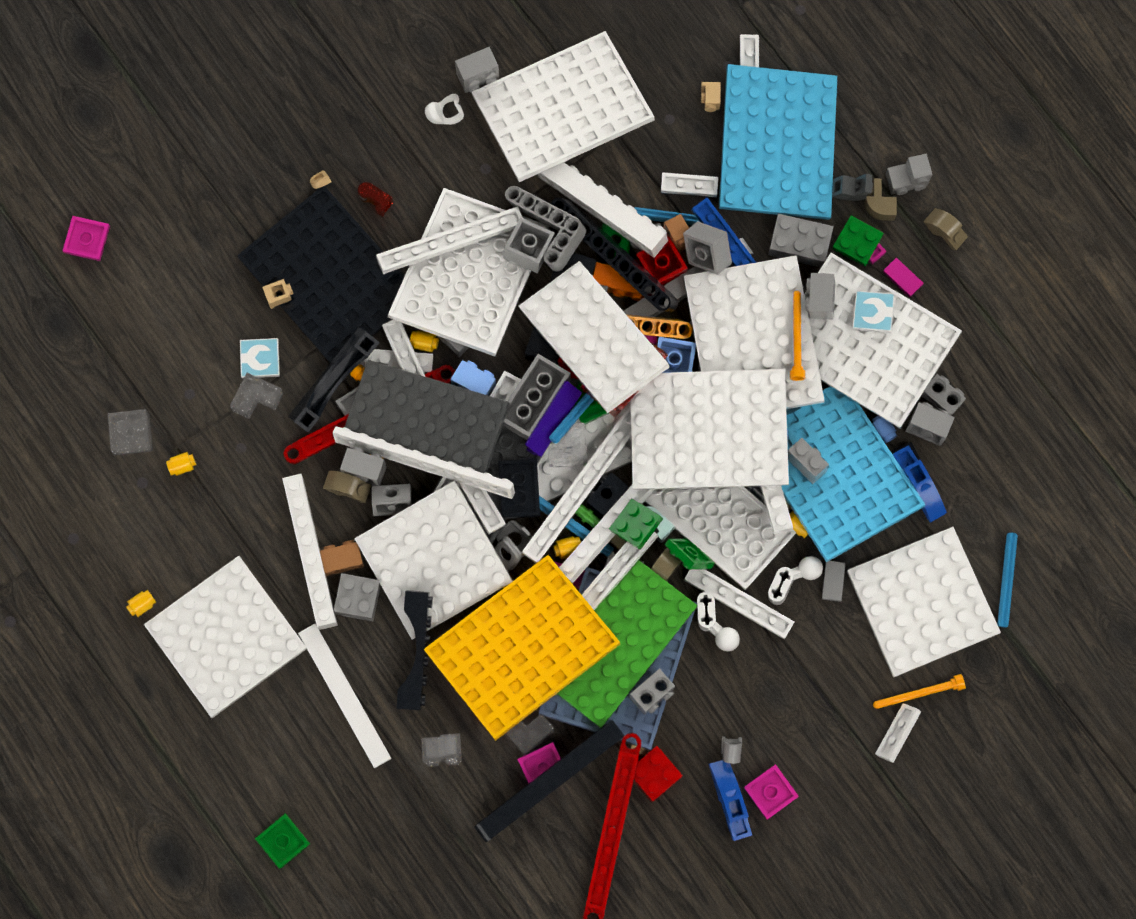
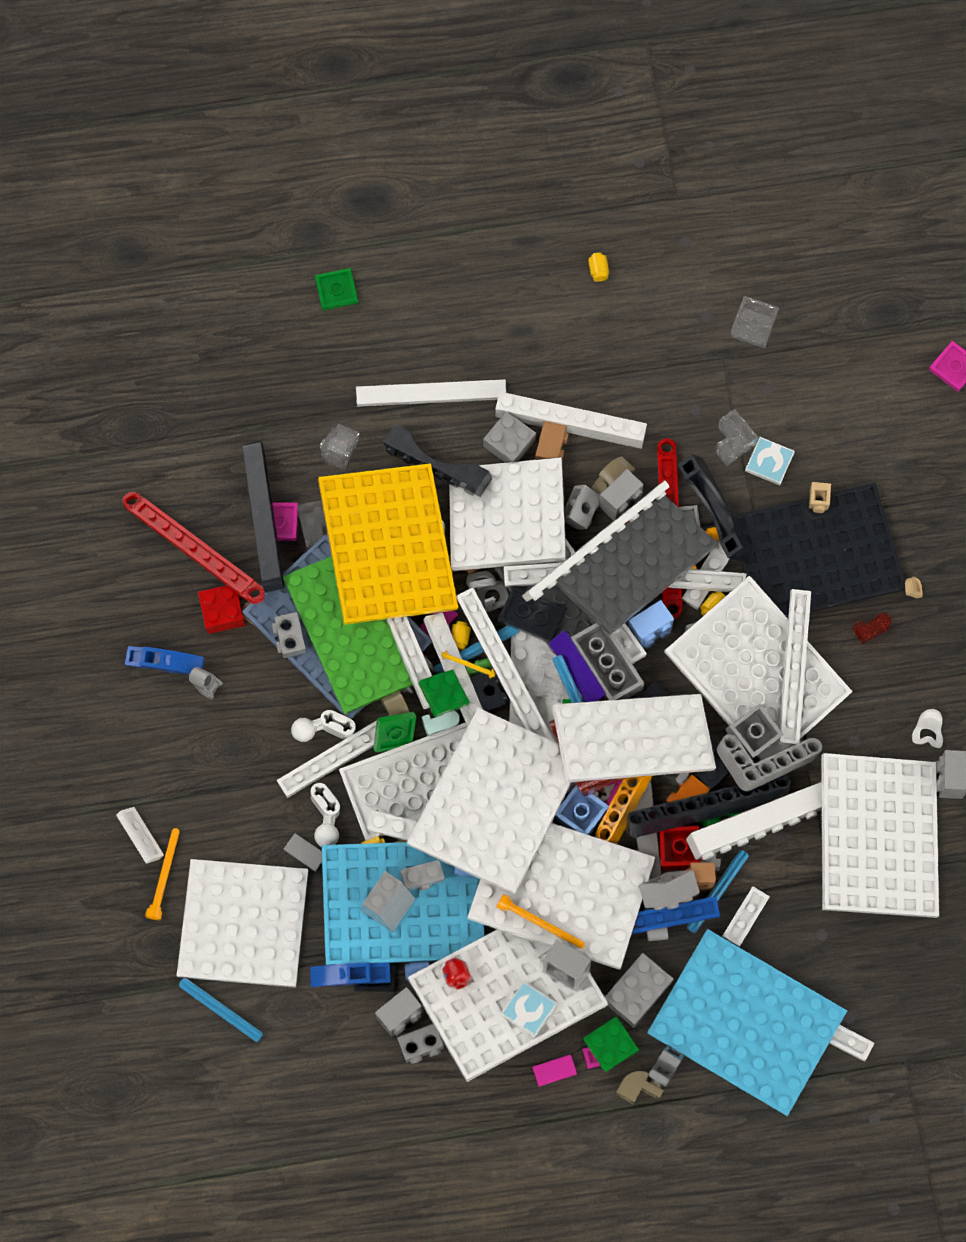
camera: 120 degrees right, 5 degrees down
white plate [144,556,307,718] -> none
yellow brick [166,452,196,476] -> none
tan brick [701,82,720,112] -> none
dark pink plate [744,764,799,820] -> none
light grey brick [885,153,933,195] -> none
dark tan brick [924,208,968,250] -> none
none -> light grey slope [360,871,415,932]
none -> yellow axle [441,650,495,678]
none -> red head [442,958,471,990]

